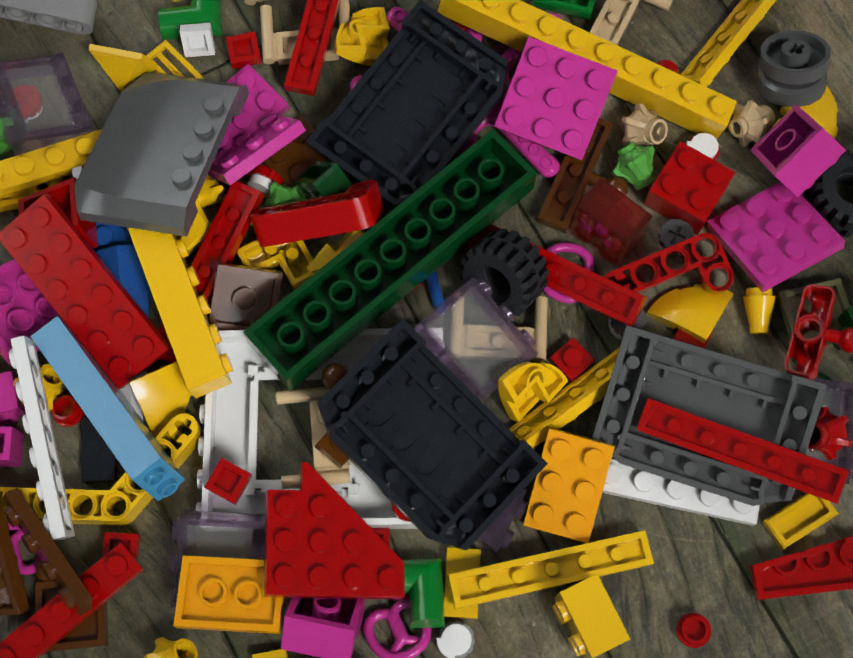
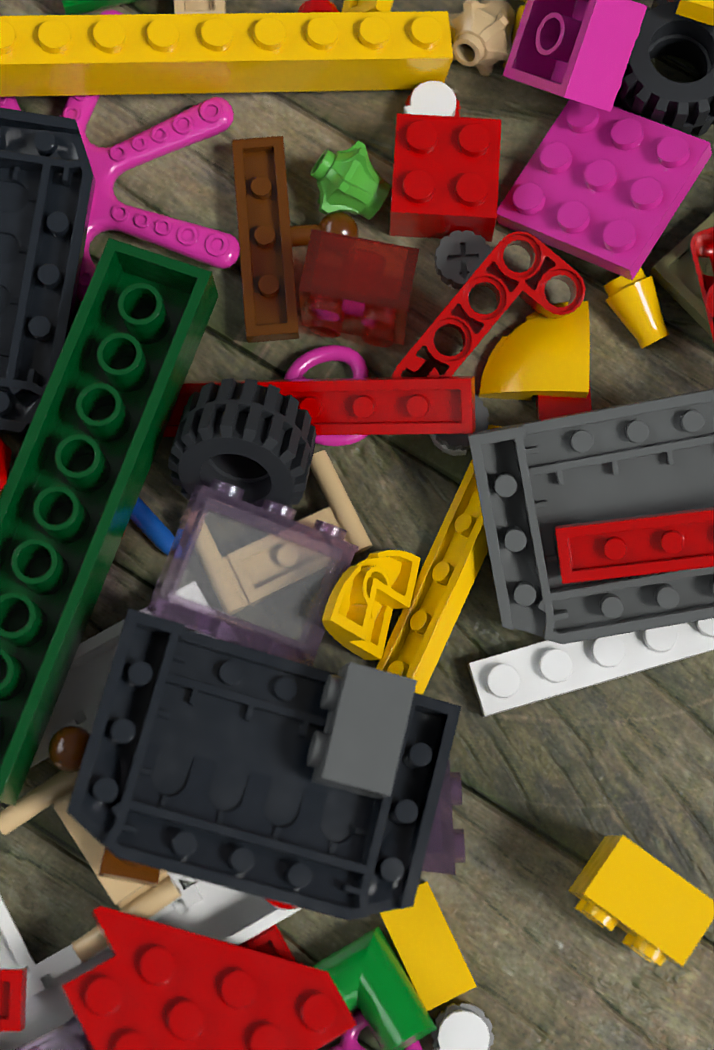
camera: 30 degrees left, 5 degrees up
yellow plate [447,530,654,610] -> none
dark pink plate [494,37,617,161] -> none
light orange plate [523,427,615,543] -> none
red plate [549,337,595,383] -> none
tan rock [621,103,668,147] -> none
none -> dark grey brick [307,662,417,799]

